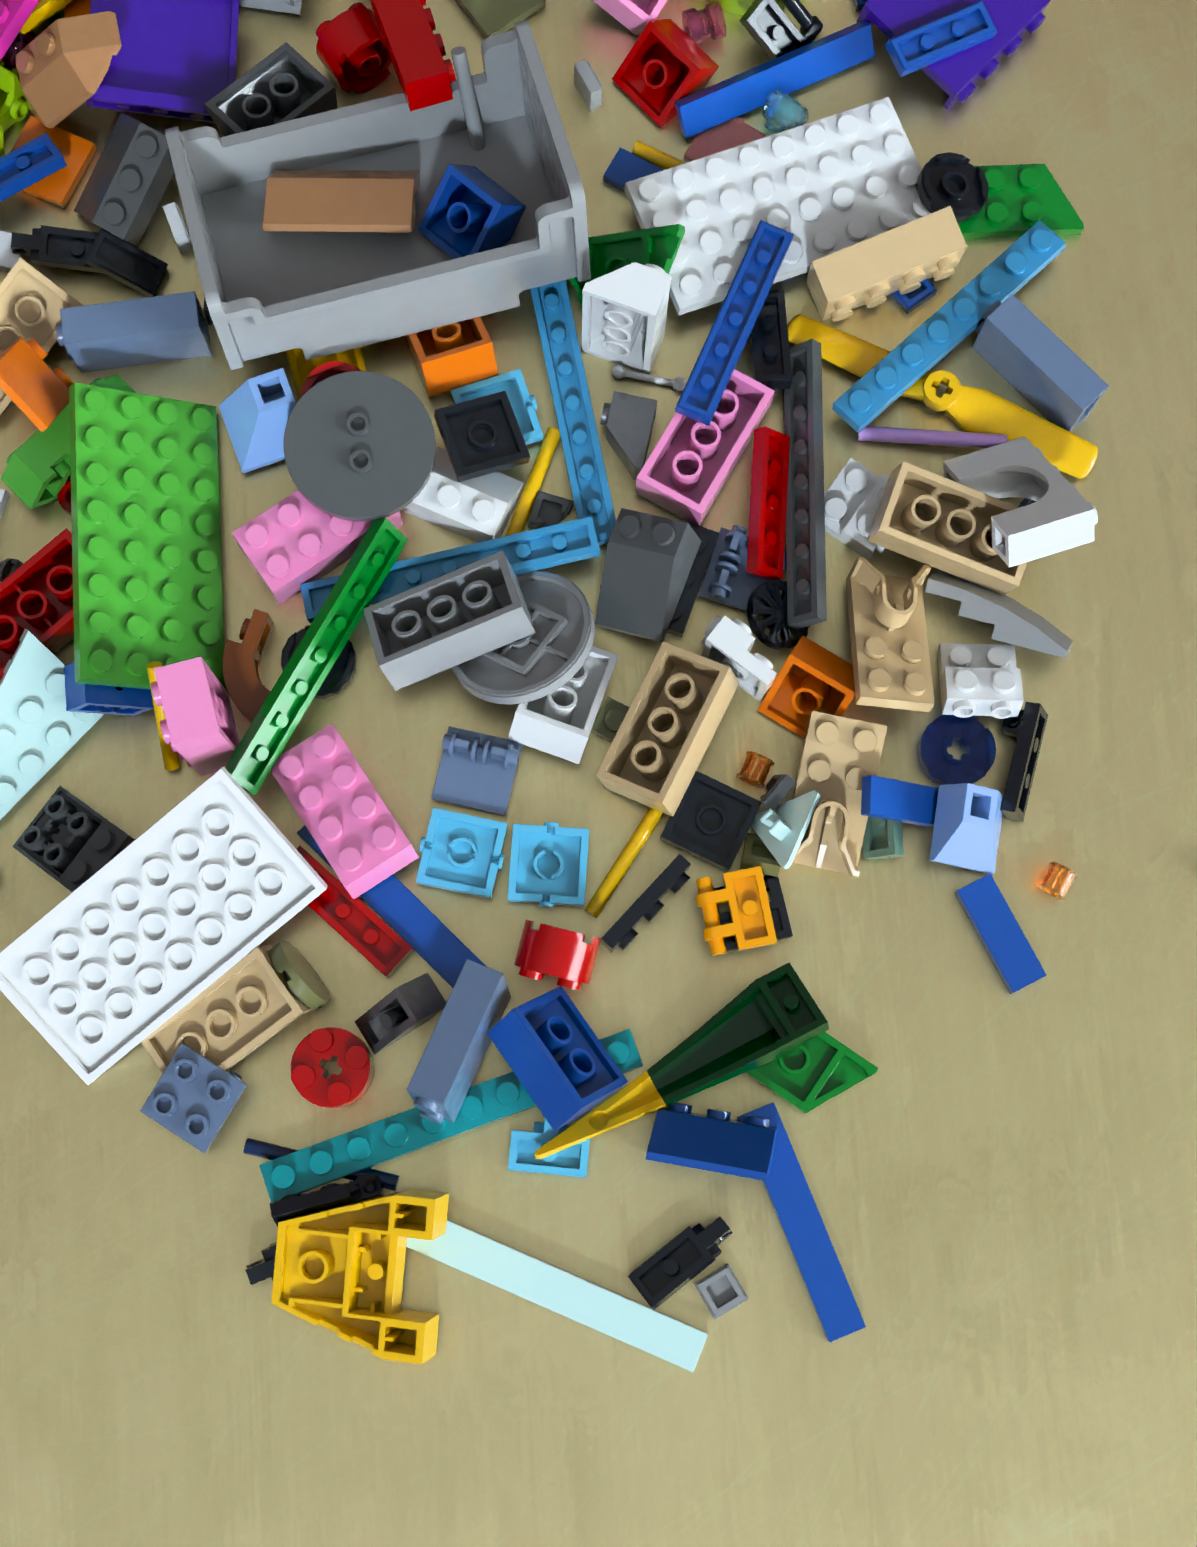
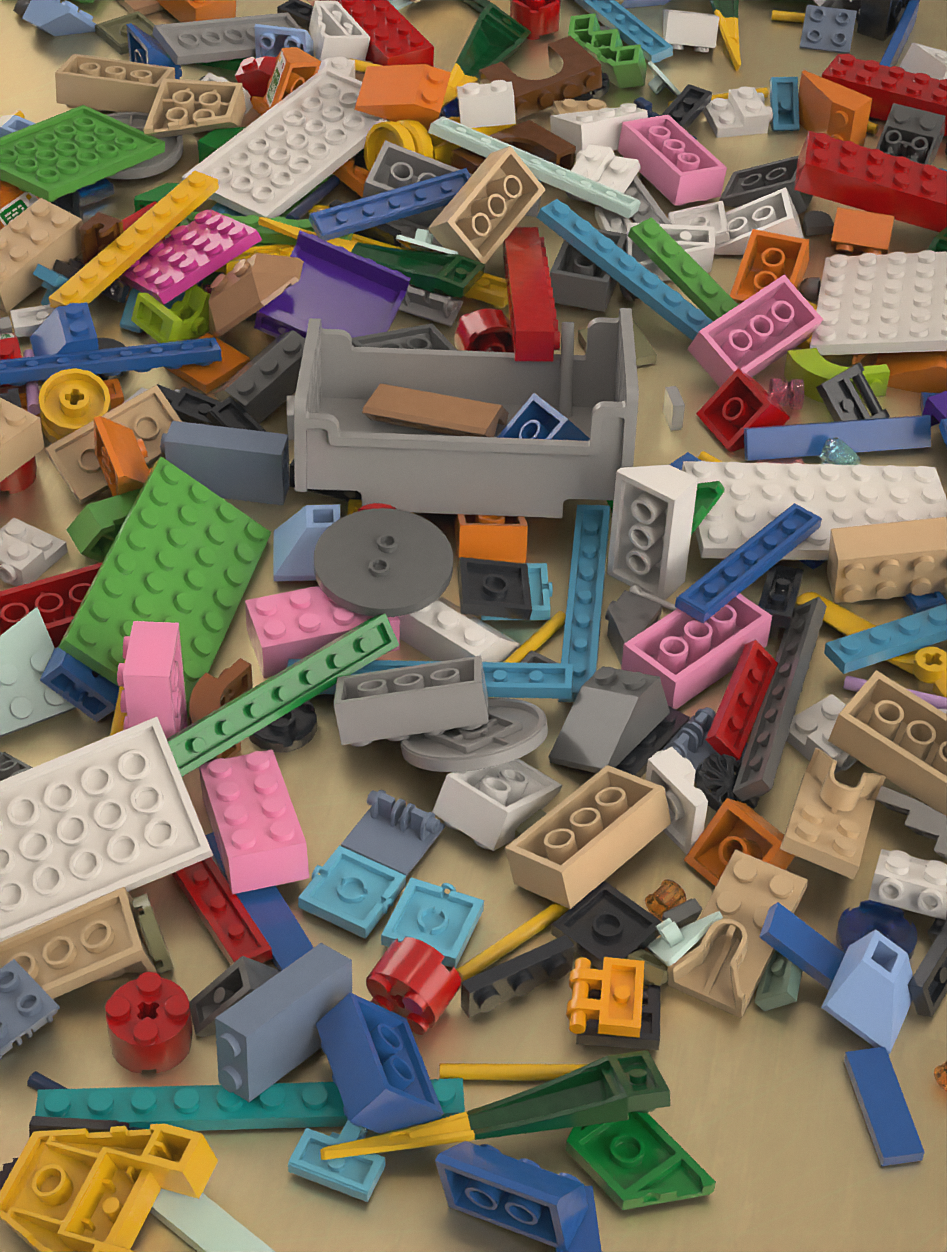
camera: 20 degrees right, 35 degrees down
none -> yellow bar [439,1063,588,1081]

